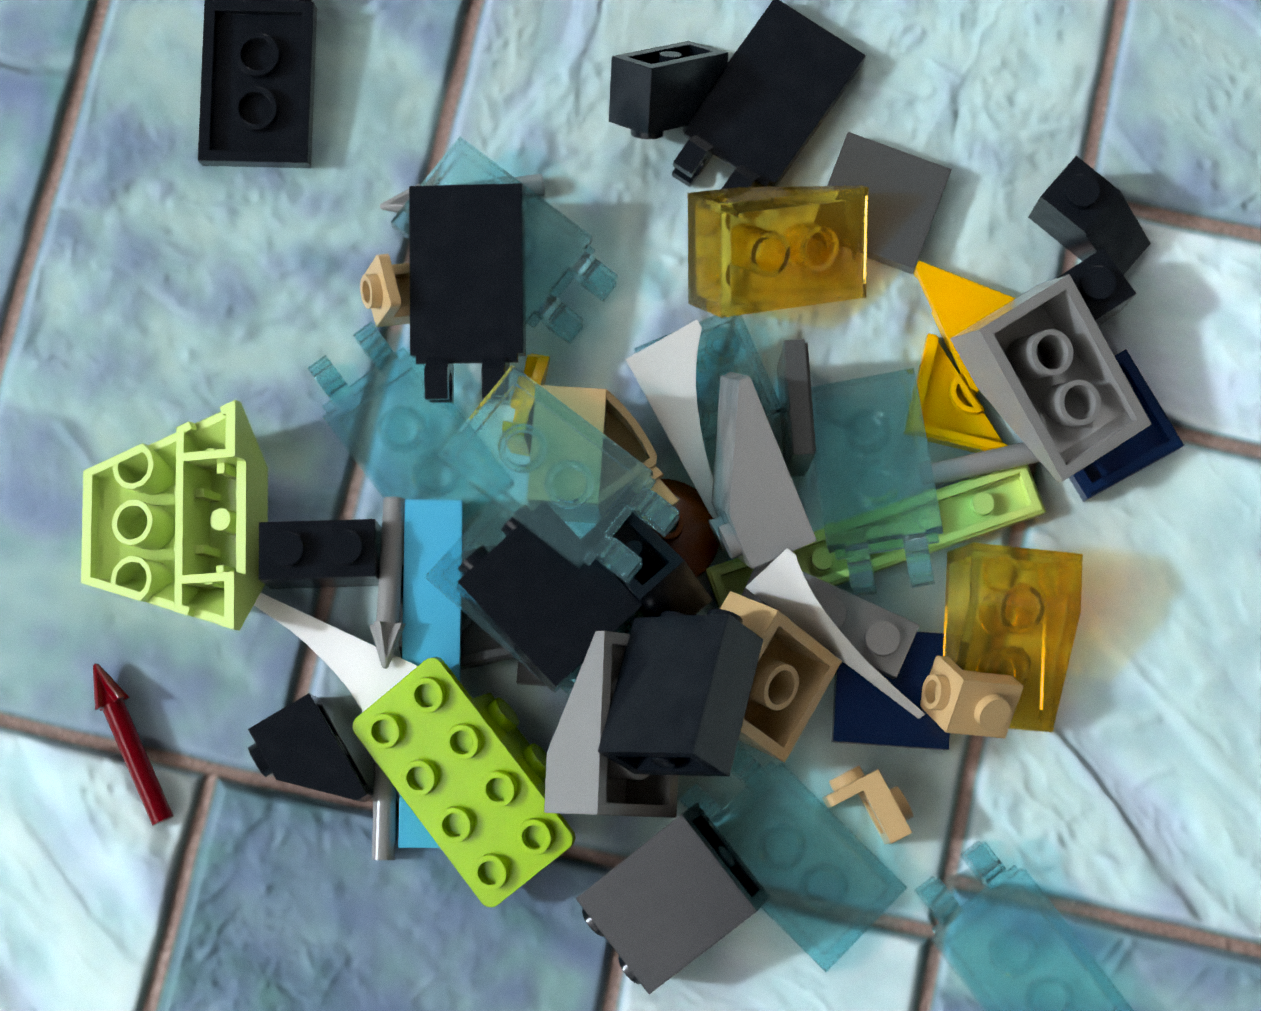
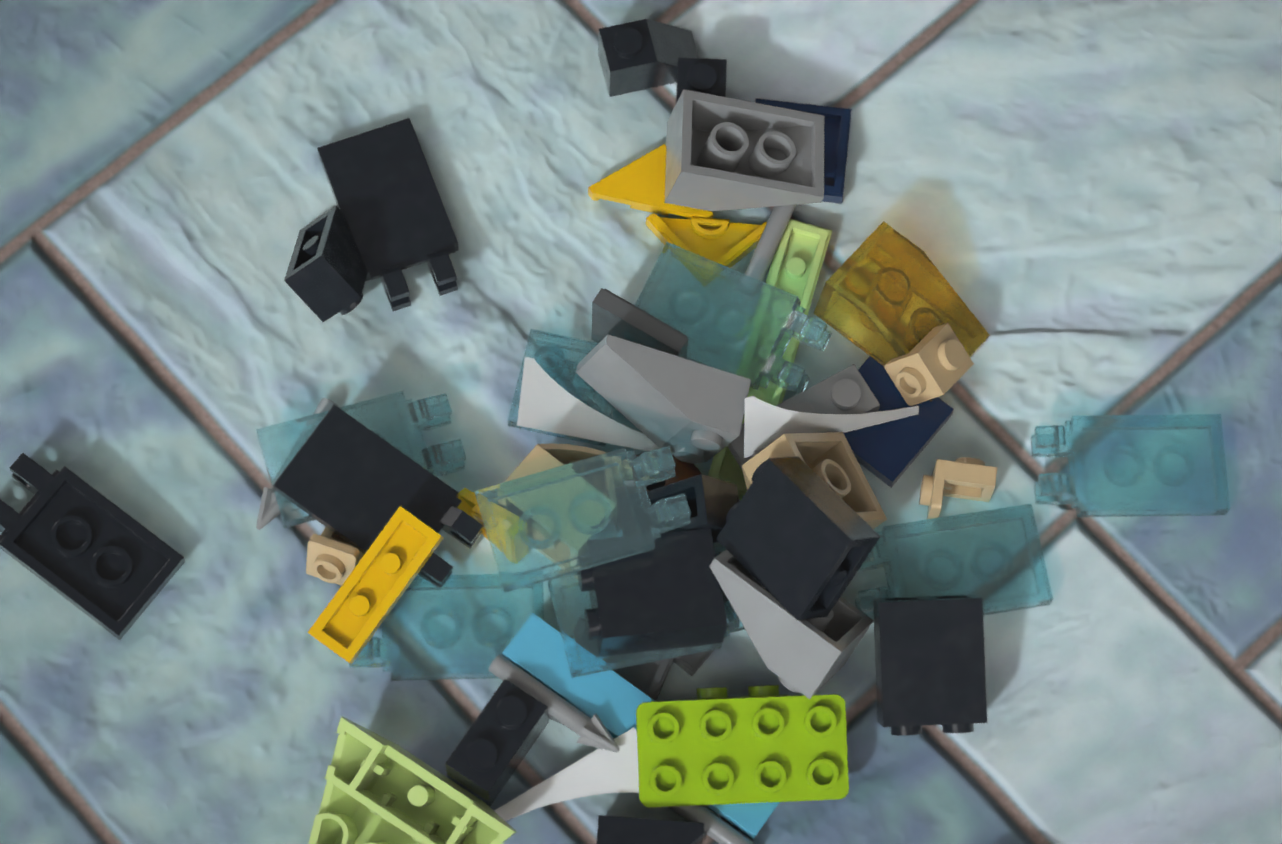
camera: 60 degrees left, 10 degrees down
clear yellow slope [687,185,869,318] -> none
dark grey tile [808,132,952,274] -> none
none -> yellow plate [307,506,444,664]

